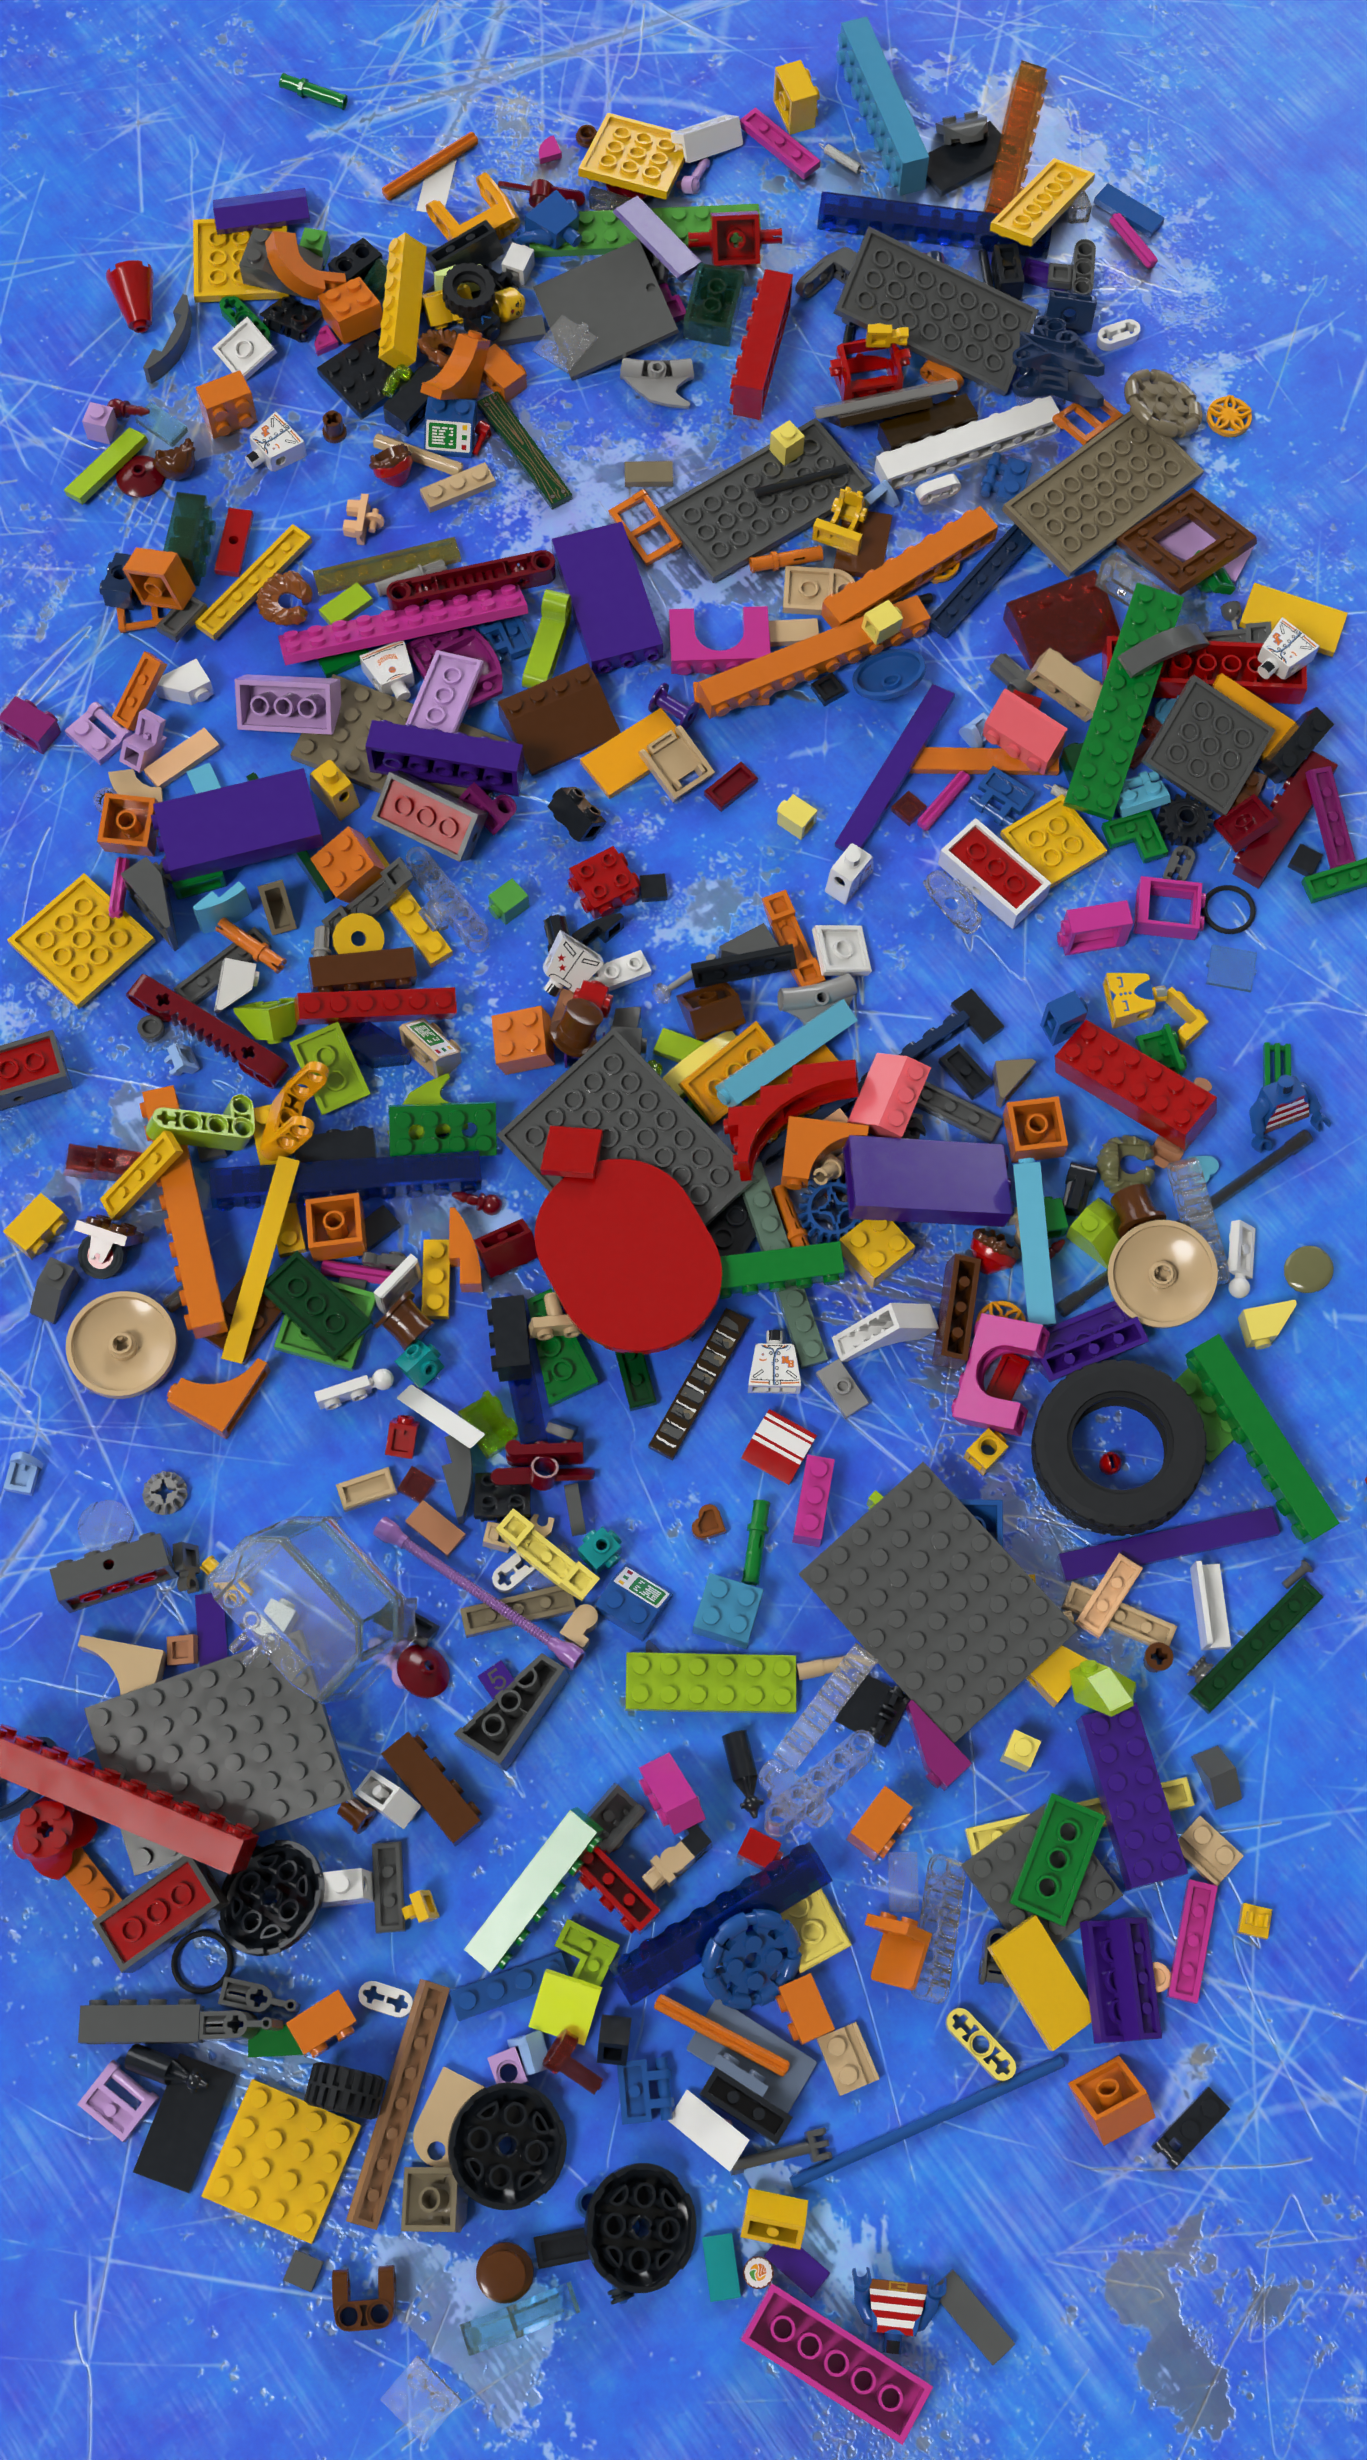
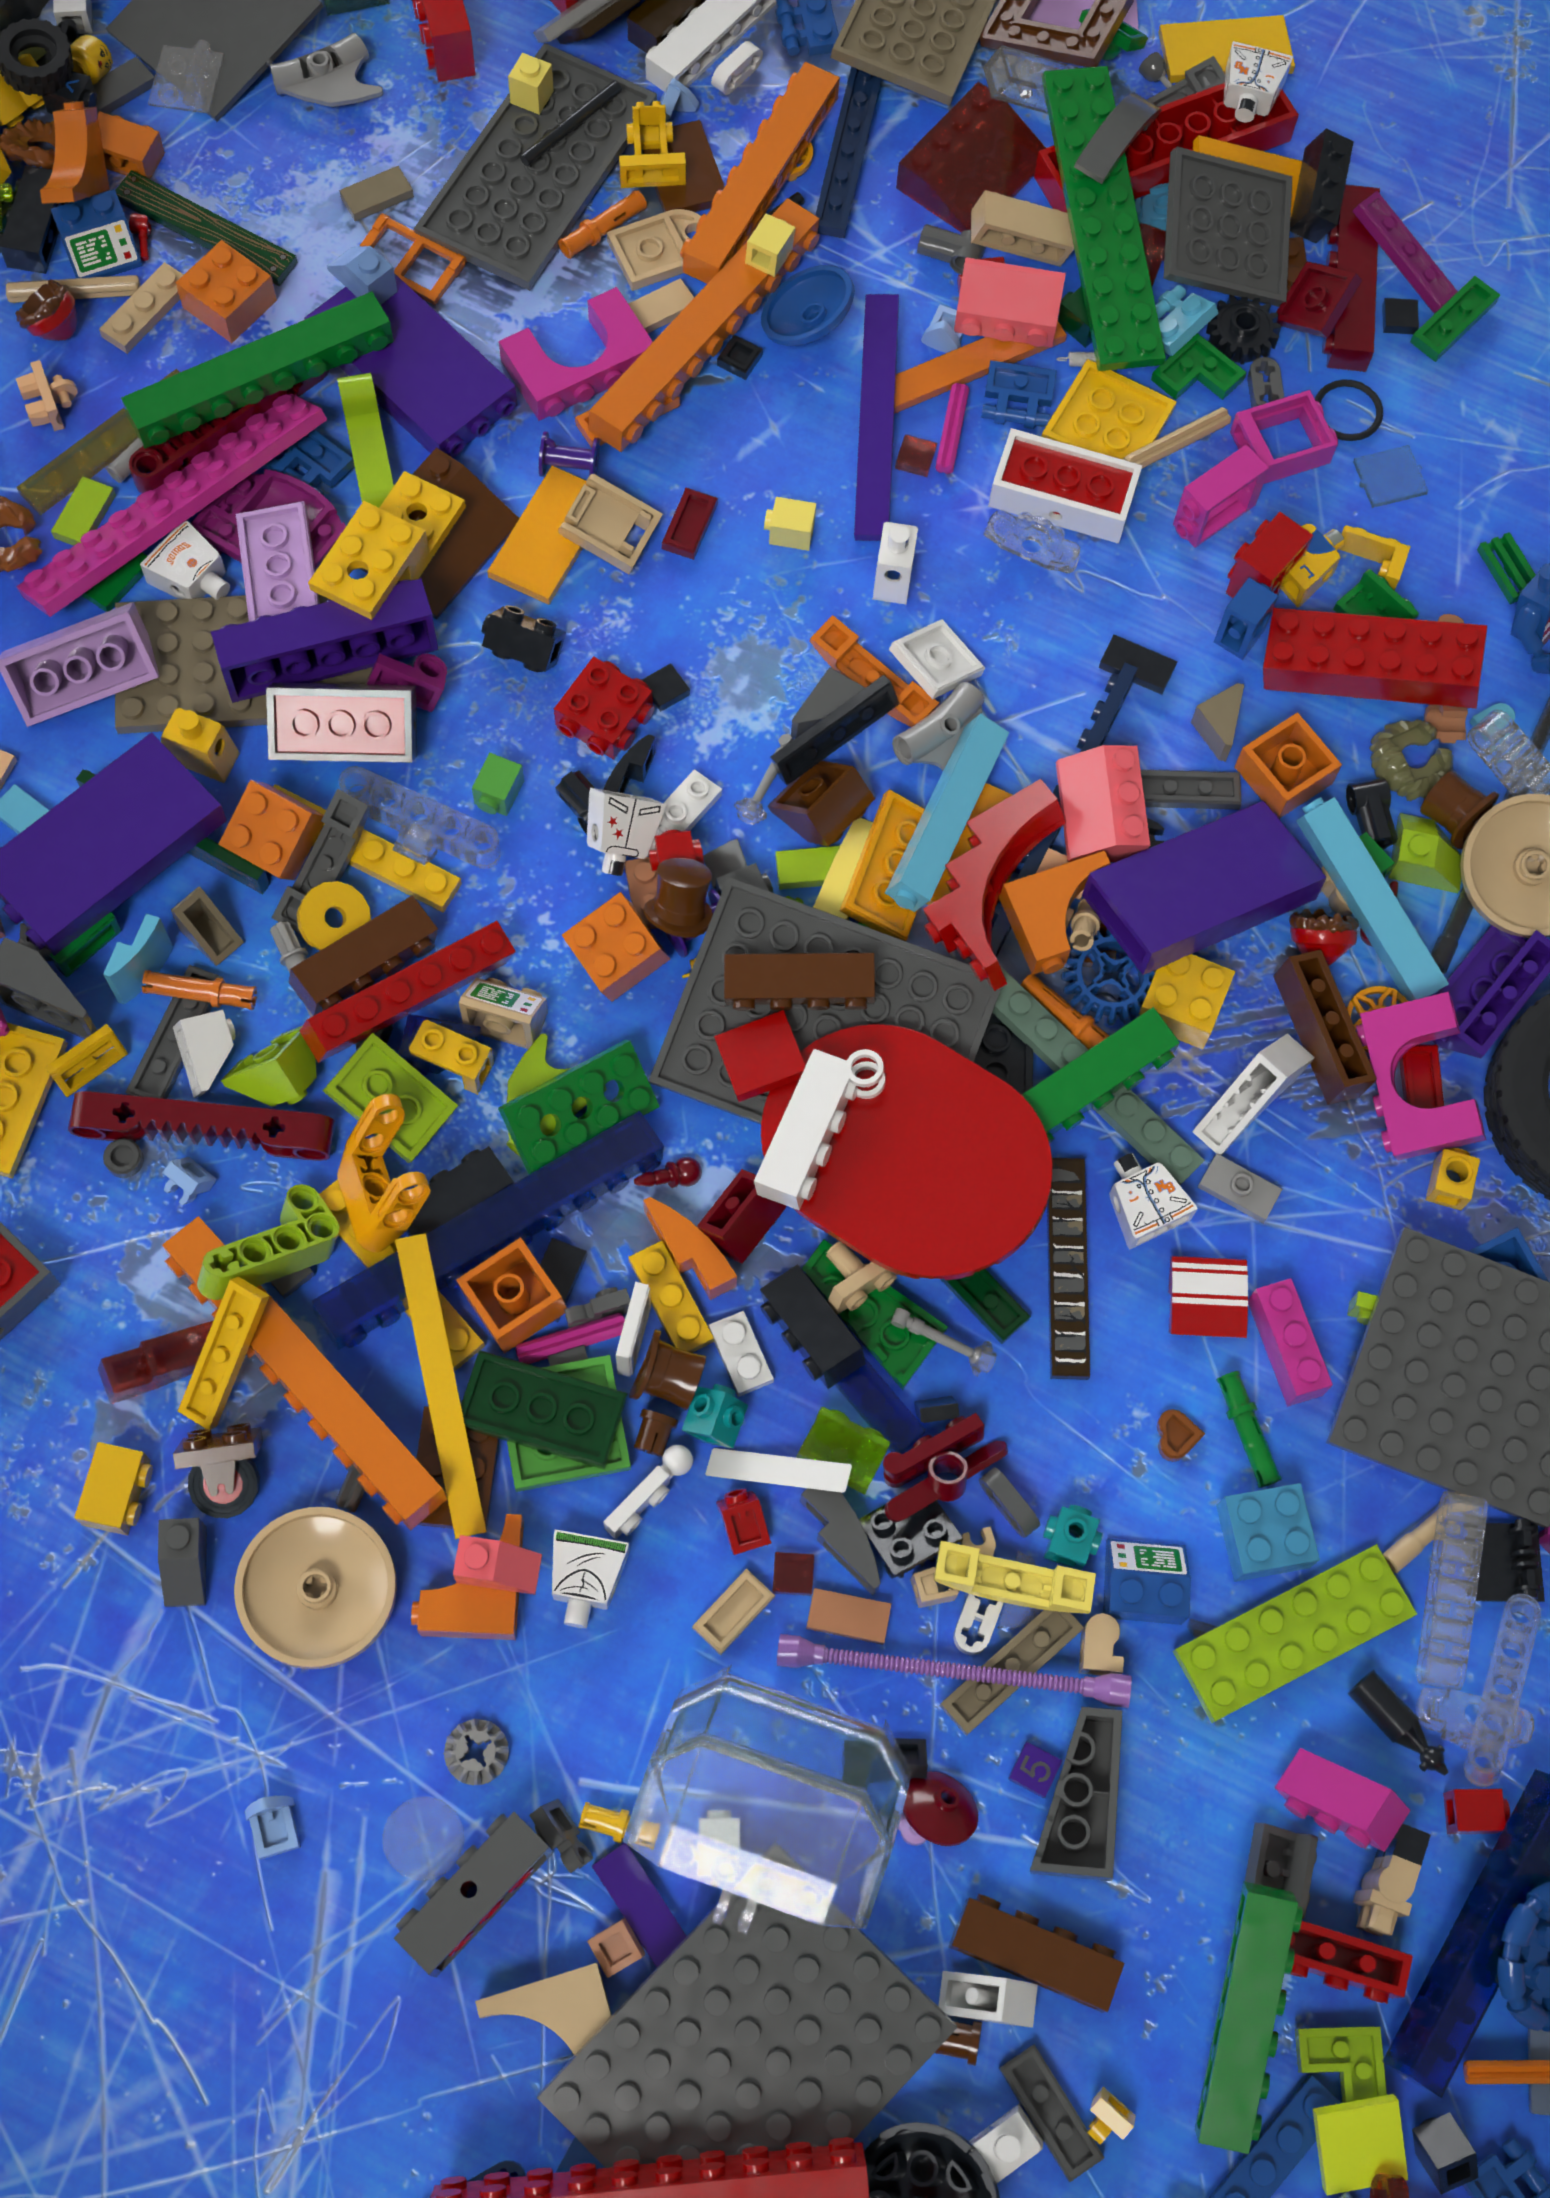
camera: 30 degrees left, 0 degrees up
black plate [938,1044,993,1100] -> none
none -> yellow tile [45,1024,128,1097]
none -> green brick [121,291,393,449]
none -> orange brick [175,240,277,343]
none -> yellow bracket [308,471,466,620]
none -> medium blue slope [327,246,397,305]
none -> yellow bracket [409,1020,494,1095]
none -> coral slope [453,1535,542,1595]
none -> white torso [552,1529,630,1628]
none -> reddish brown bush [634,1409,679,1457]
none -> white plate [708,1310,774,1397]
none -> reddish brown brick [724,953,875,1011]
none -> white hinge [754,1049,886,1210]
none -> light grey piece [891,1308,997,1377]
none -> tan axle [1123,407,1231,469]
none -> red brick [1226,512,1313,598]

